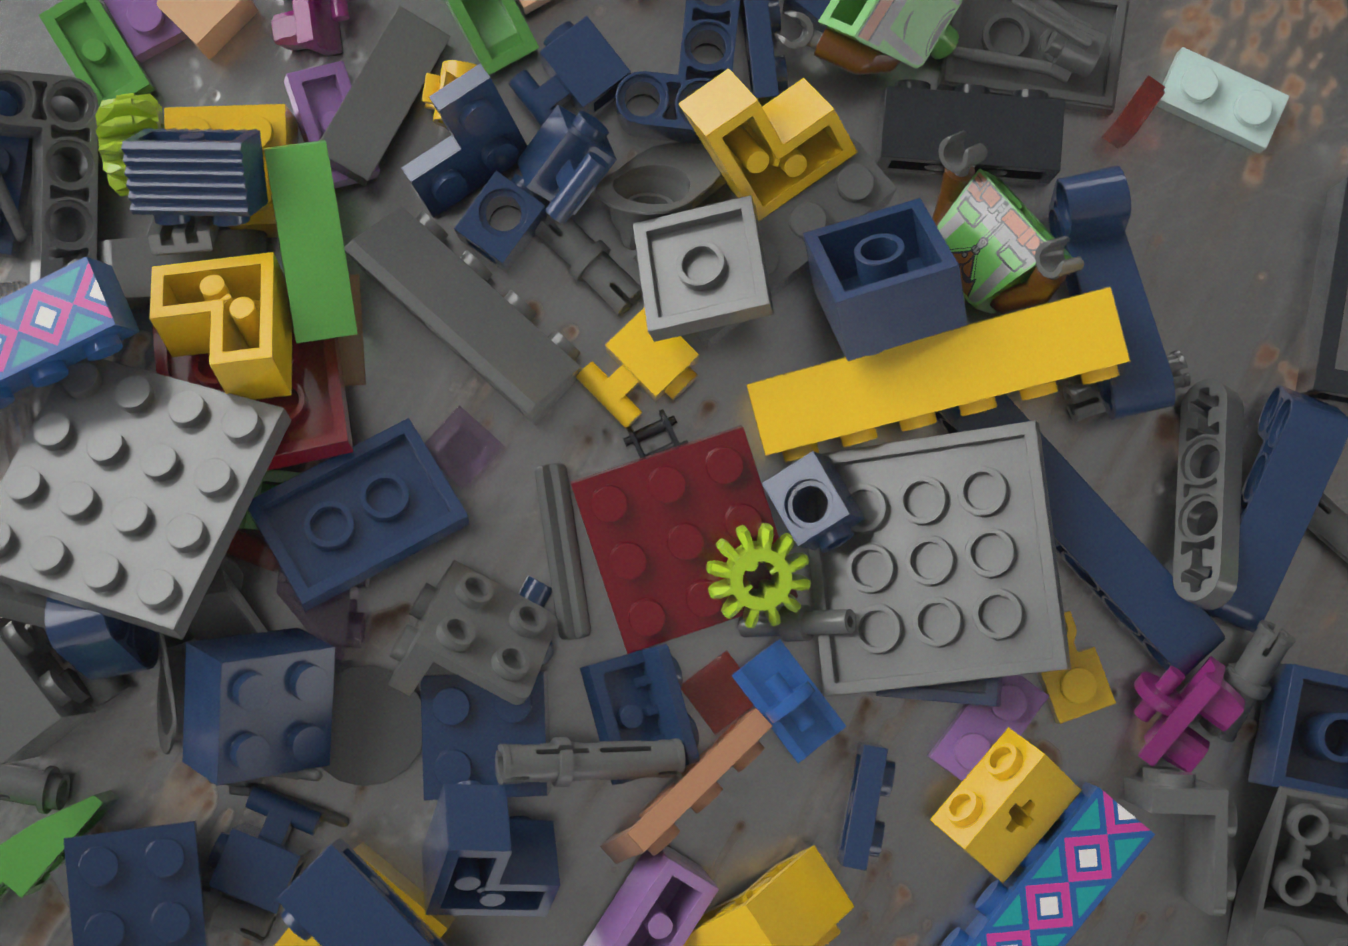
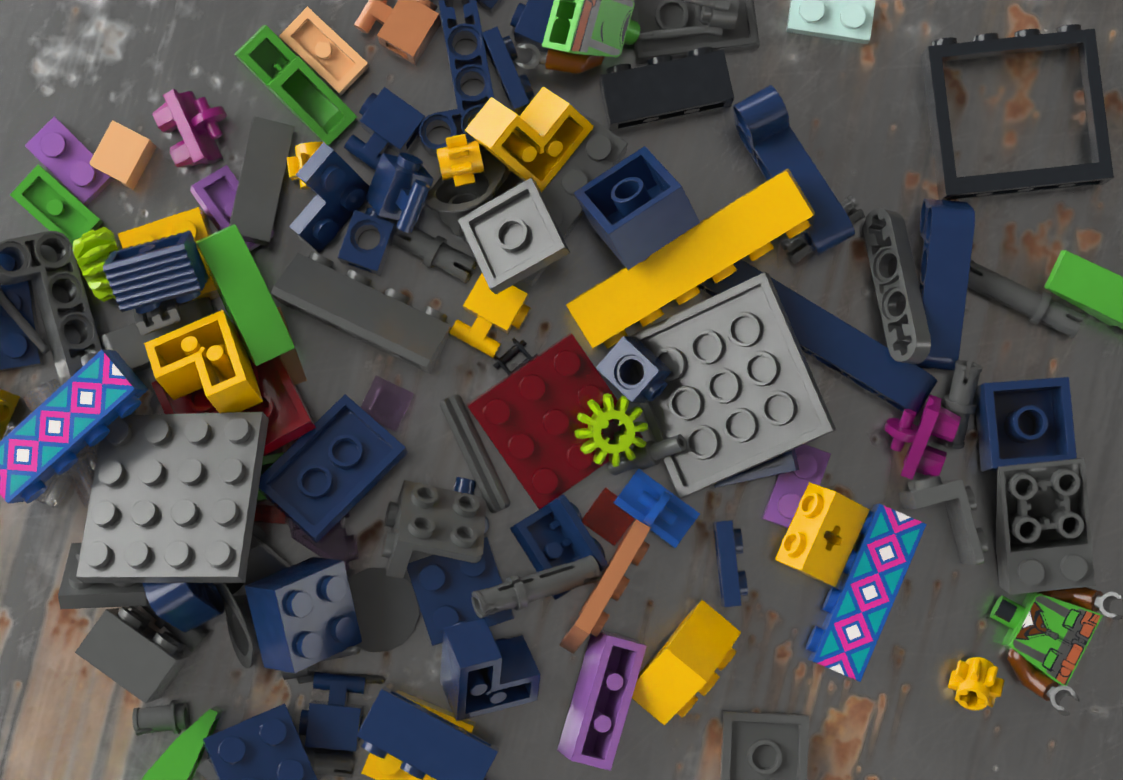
camera: 15 degrees left, 0 degrees up
torso [932,130,1084,315] -> none
yellow plate [1037,611,1116,724] -> none
clear red tile [1102,75,1165,148] -> none
none -> yellow gear [436,134,485,187]

